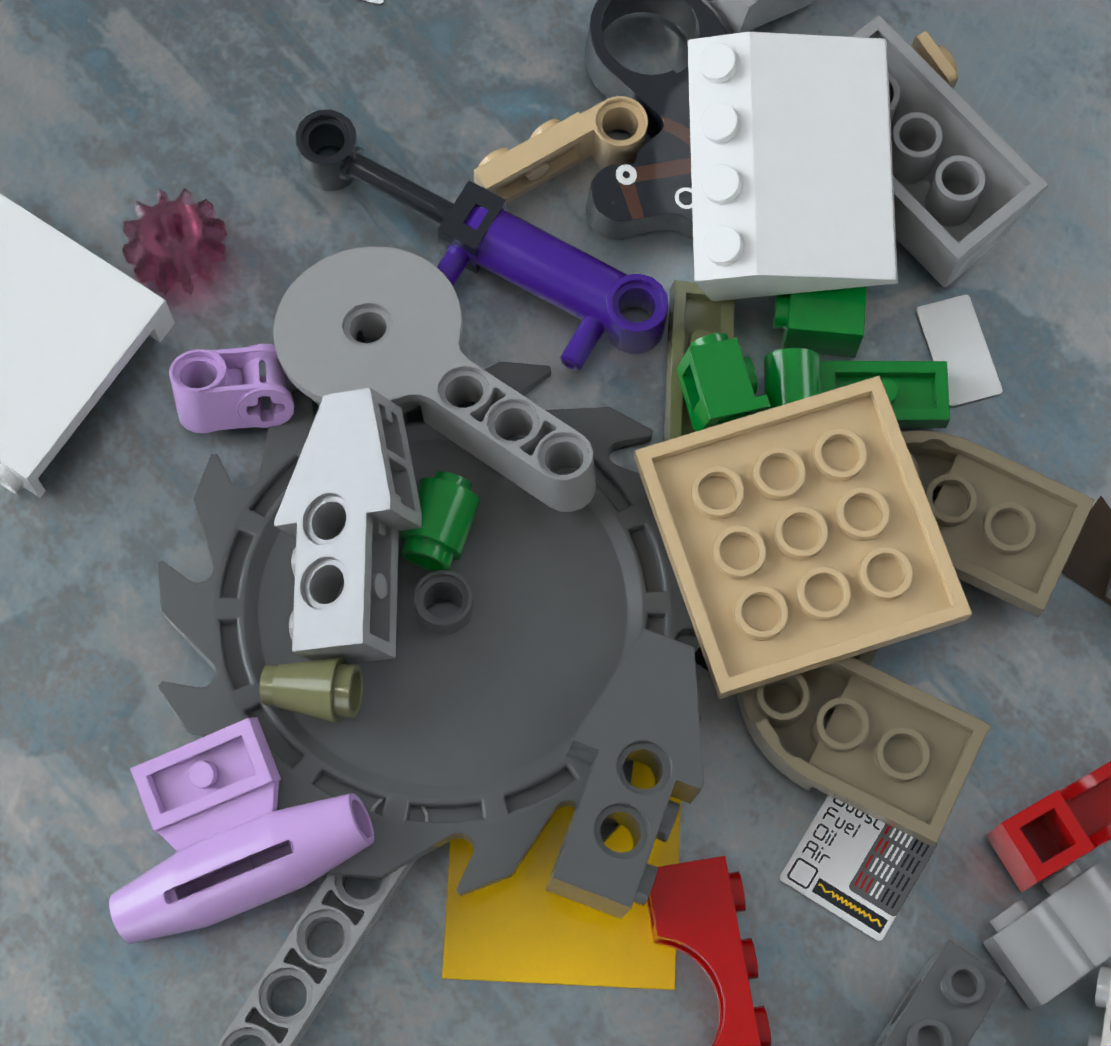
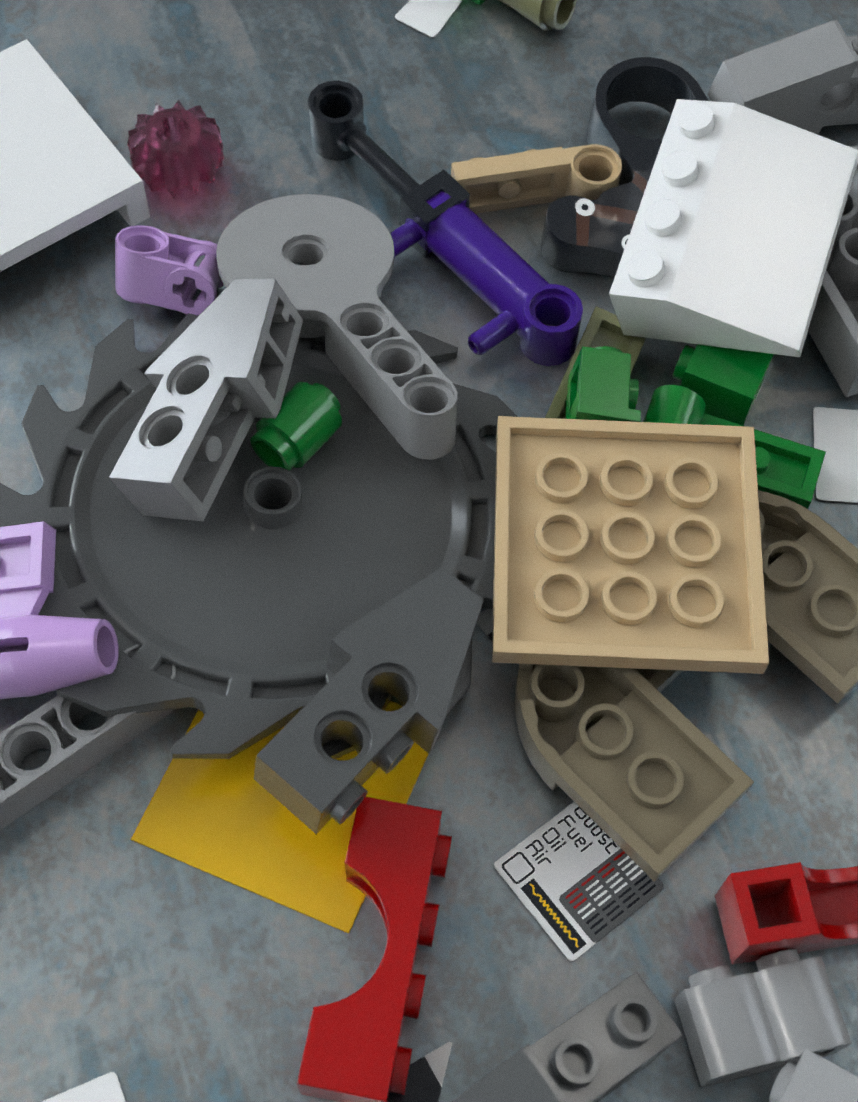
camera: 20 degrees right, 10 degrees down
olive cone [260,657,363,724] -> none

